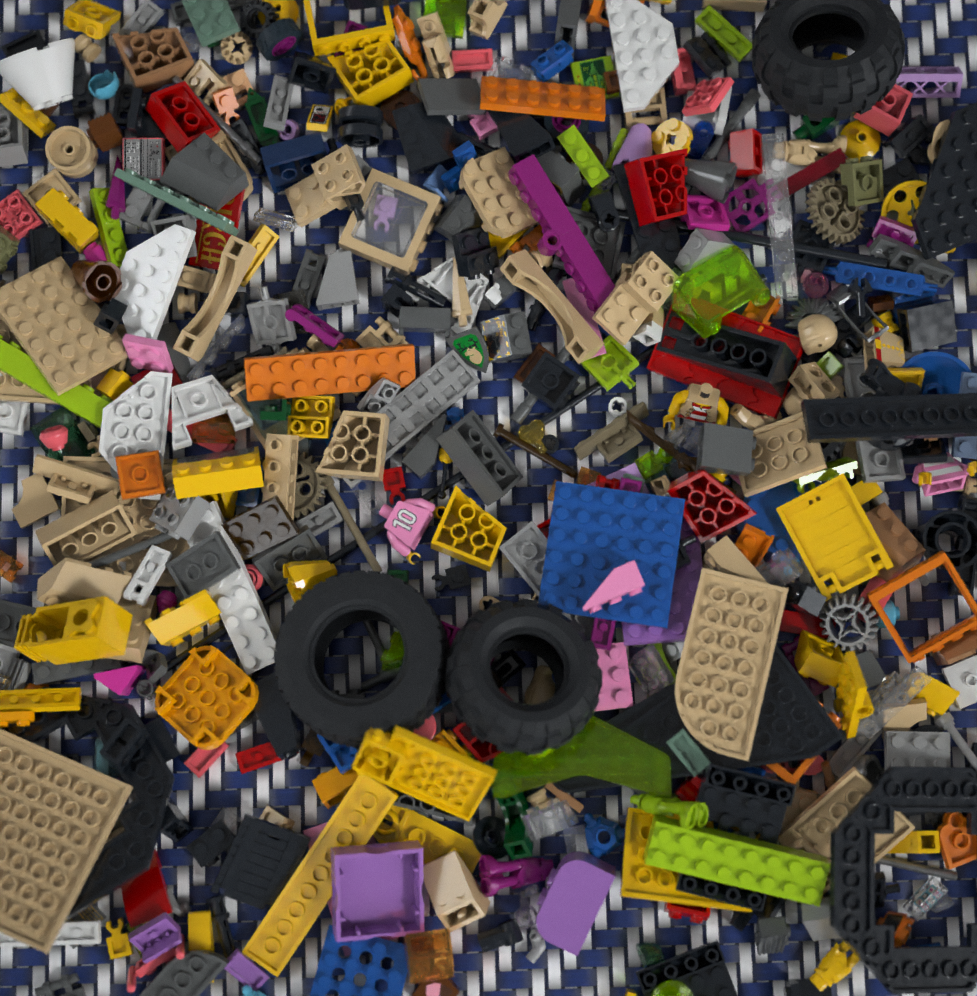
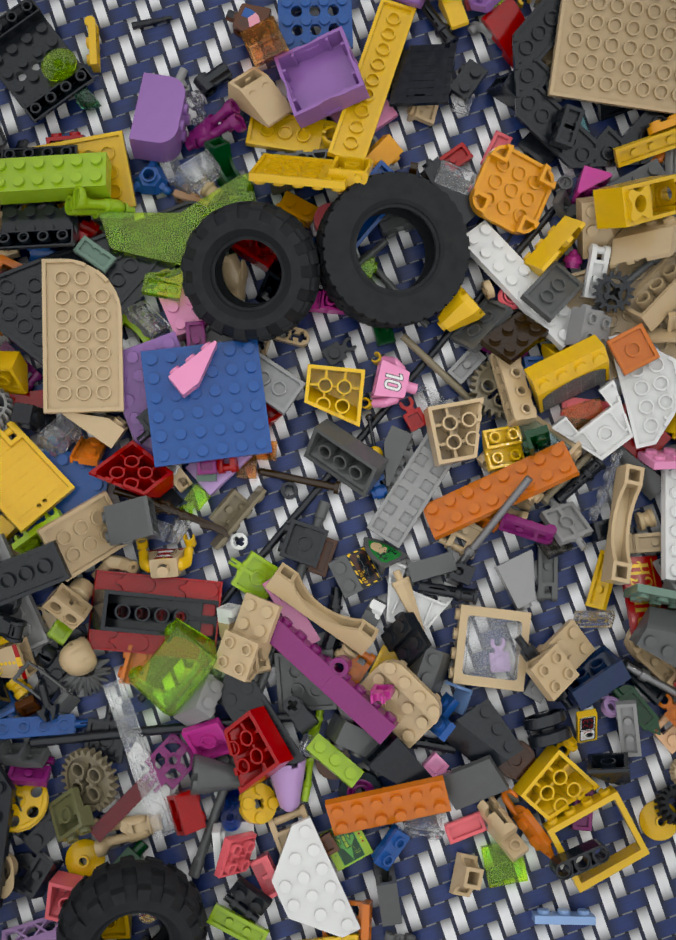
camera: 165 degrees right, 0 degrees up
black wheel [256,18,303,62] -> none
light grey slope [357,377,401,413] -> none
black dish [473,816,508,860] -> none
clear yellow rock [518,419,547,454] -> none
clear pink piece [803,272,829,298] -> none
none -> clear neon green wing [141,268,183,302]
none -> dark pink plate [370,684,395,704]
none -> clear slope [435,160,477,195]
none -> flat silver bar [456,475,533,568]
none -> tan tile [481,280,495,300]
none -> black gear [592,271,635,313]

